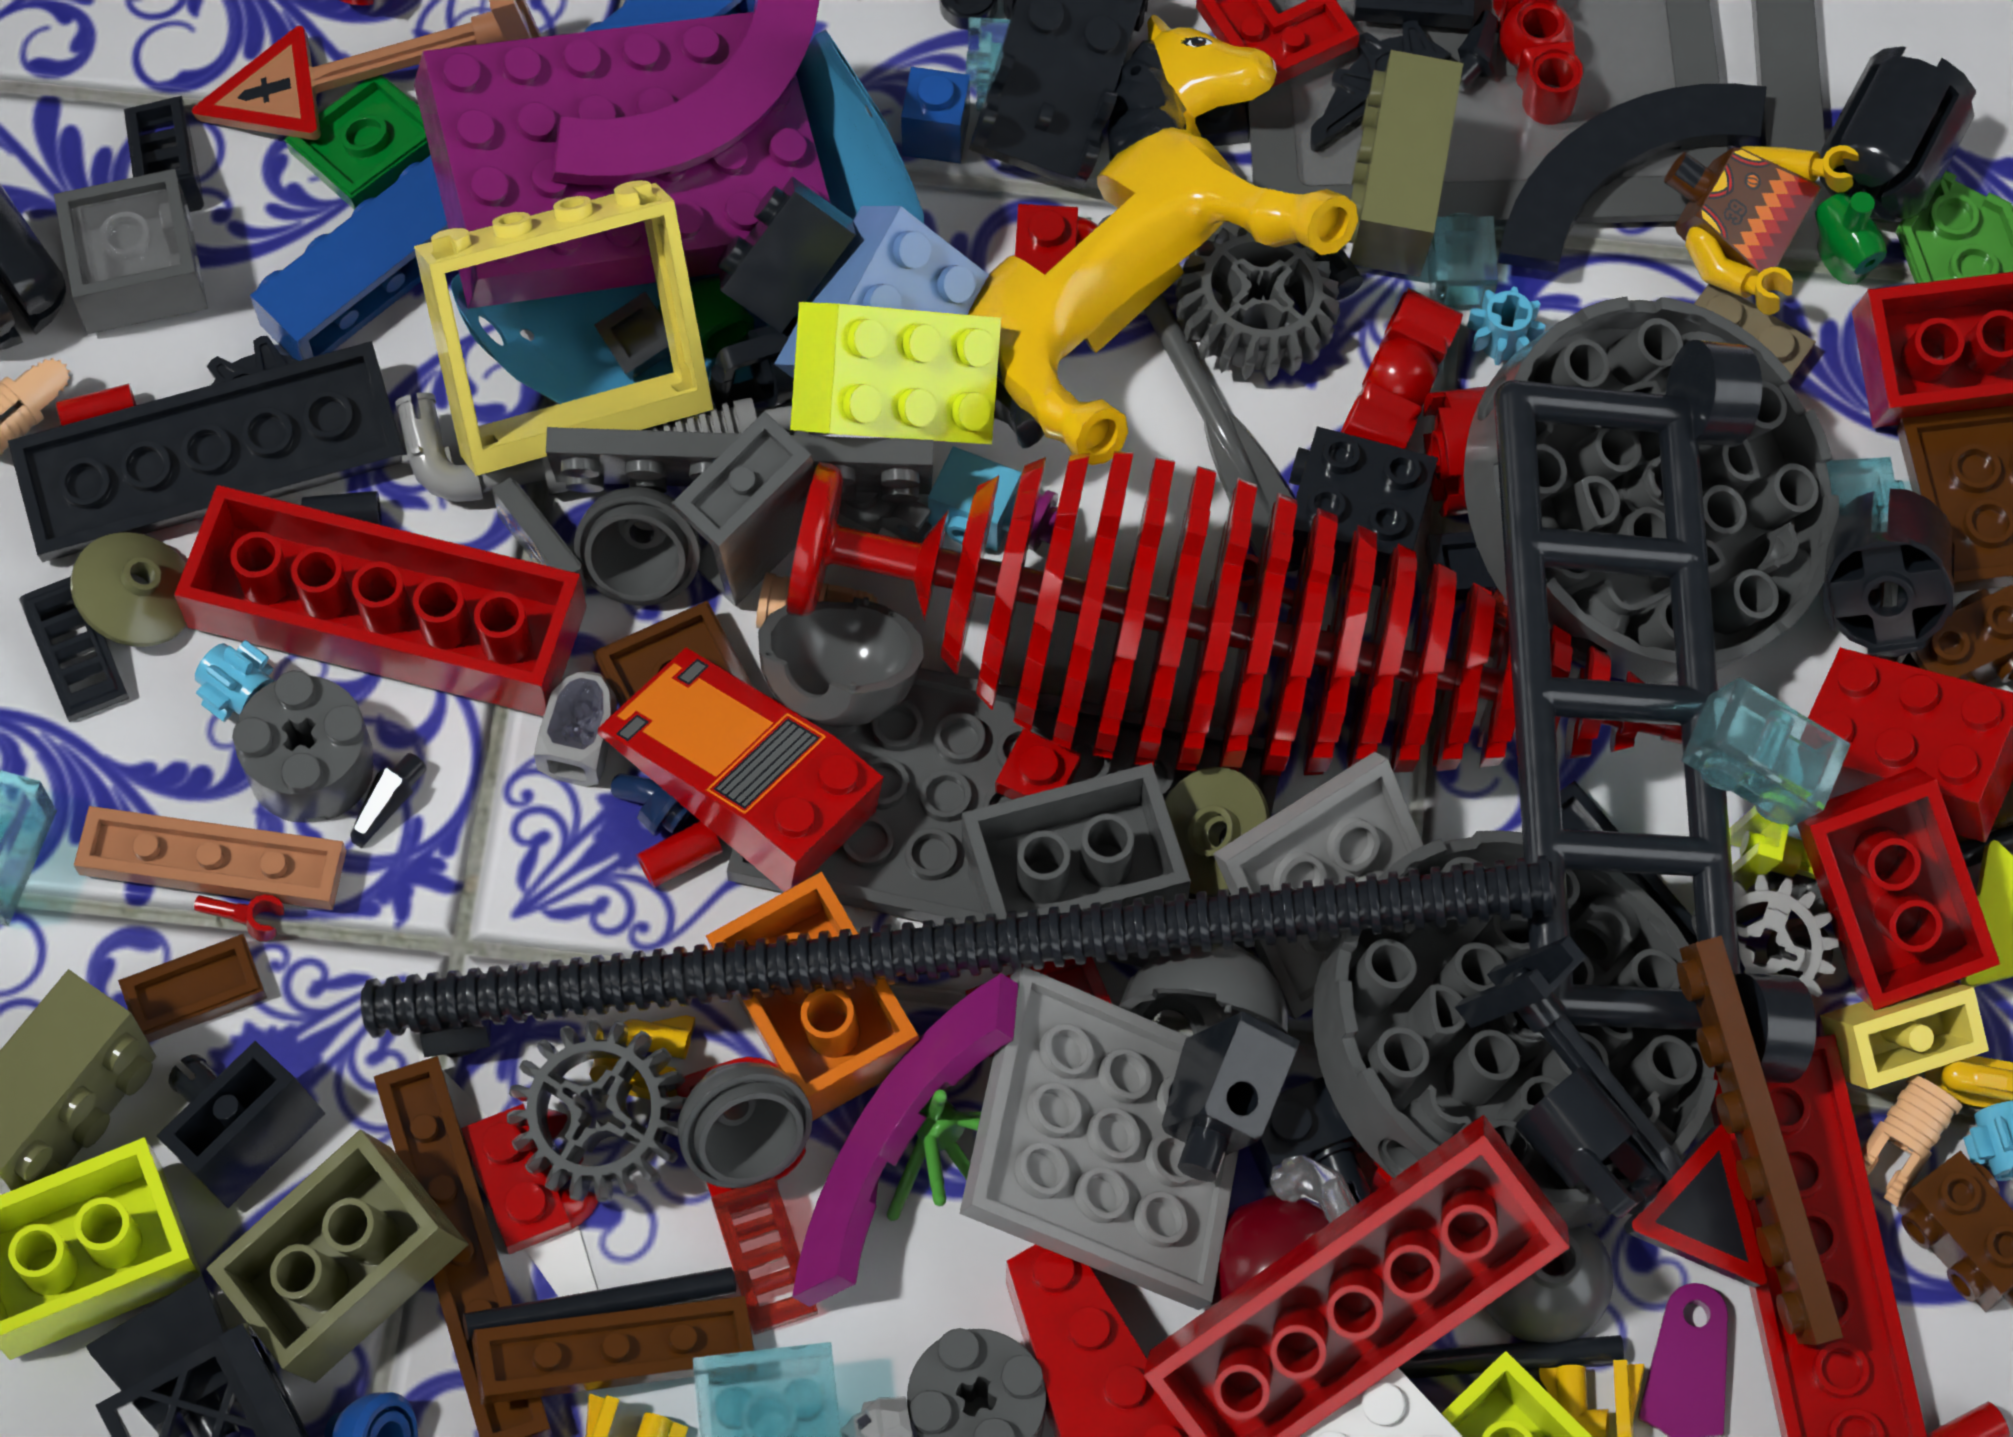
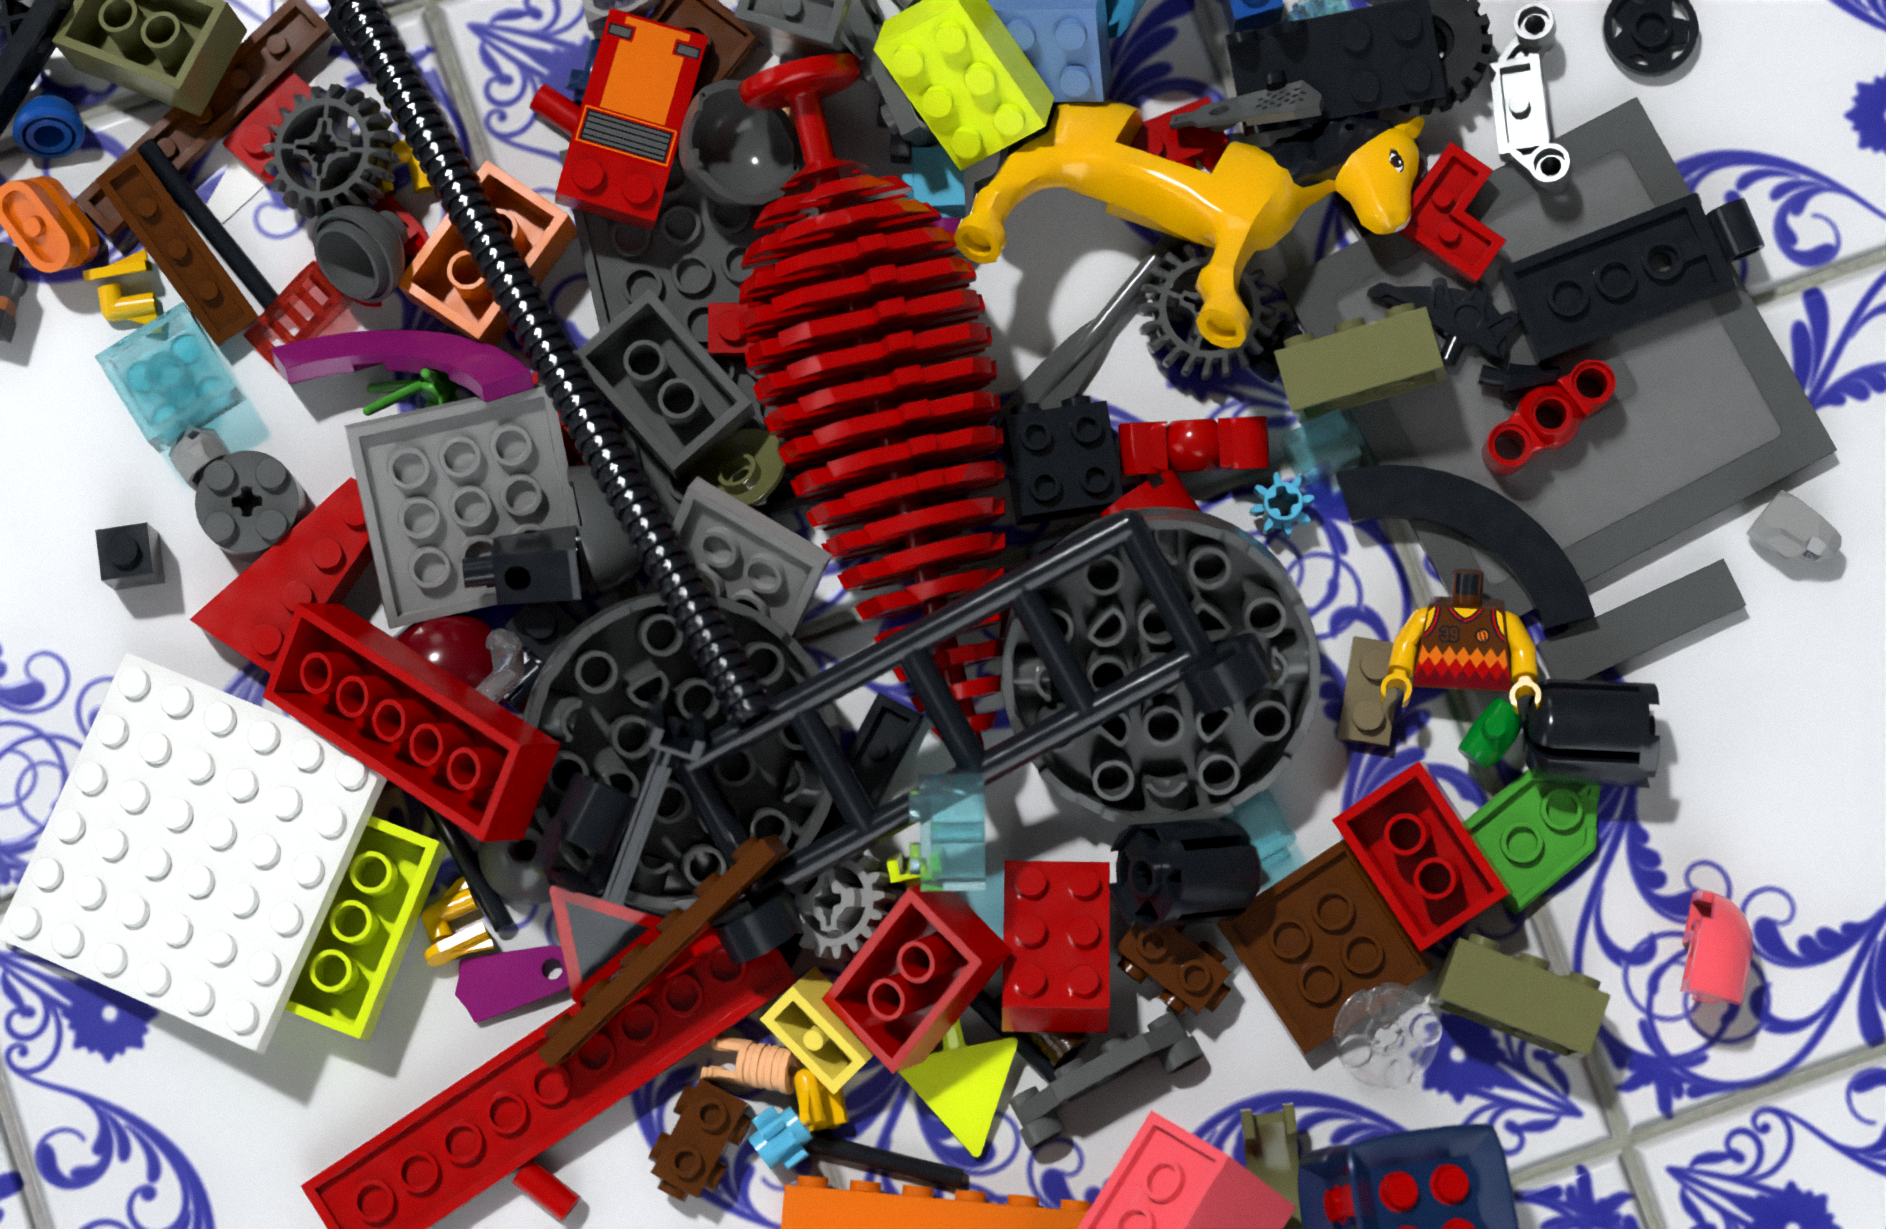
camera: 70 degrees right, 15 degrees up
none -> dark grey piece [1169,80,1325,132]

